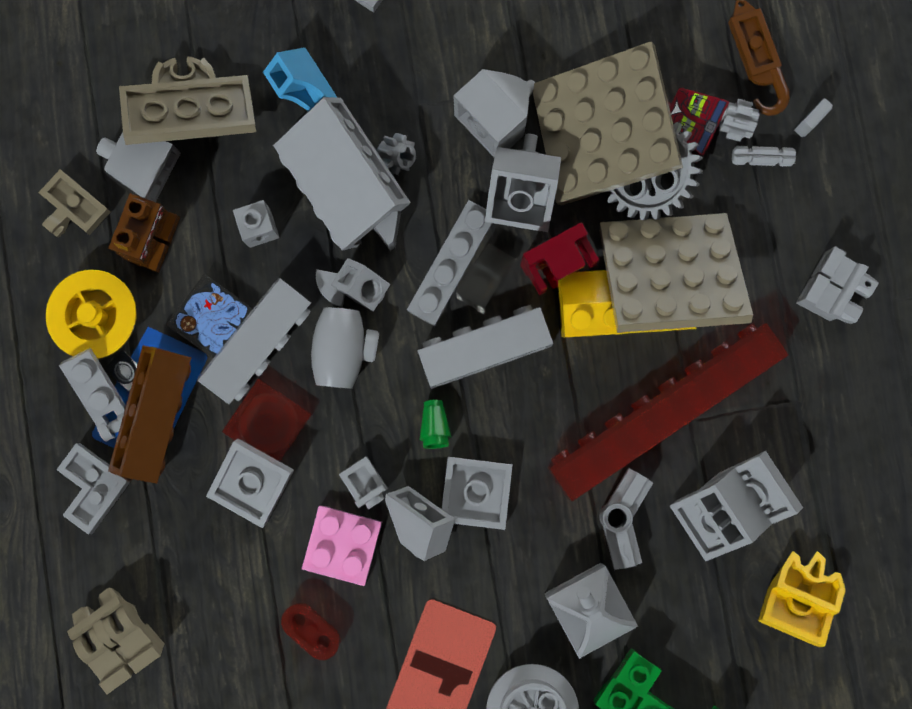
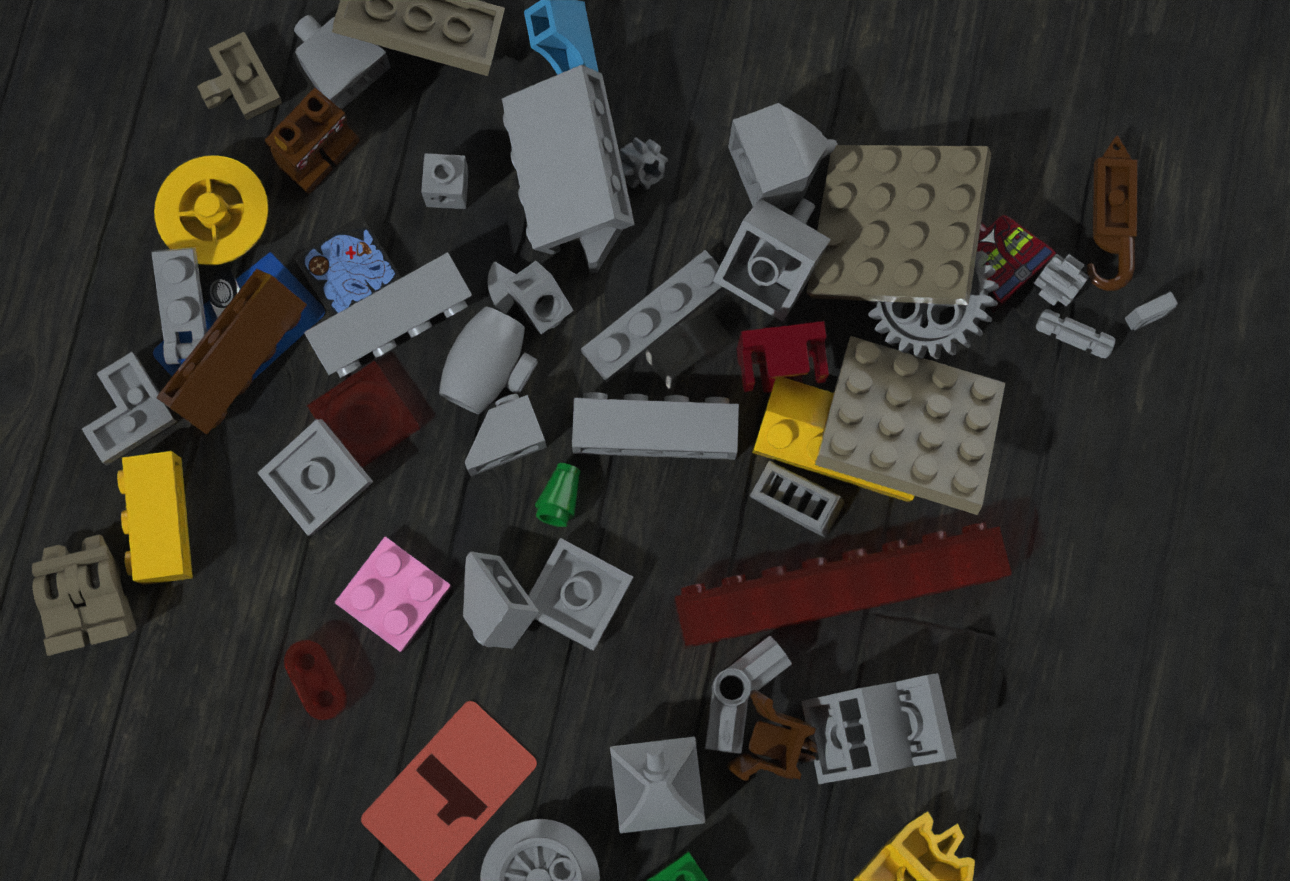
camera: 10 degrees right, 5 degrees down
light grey bracket [339,456,388,509] -> none
light grey hips [796,246,879,324] -> none
none -> yellow brick [117,451,193,585]
none -> light grey slope [465,394,547,476]
none -> reddish brown piece [727,690,818,781]
none -> light grey slope [750,461,844,537]

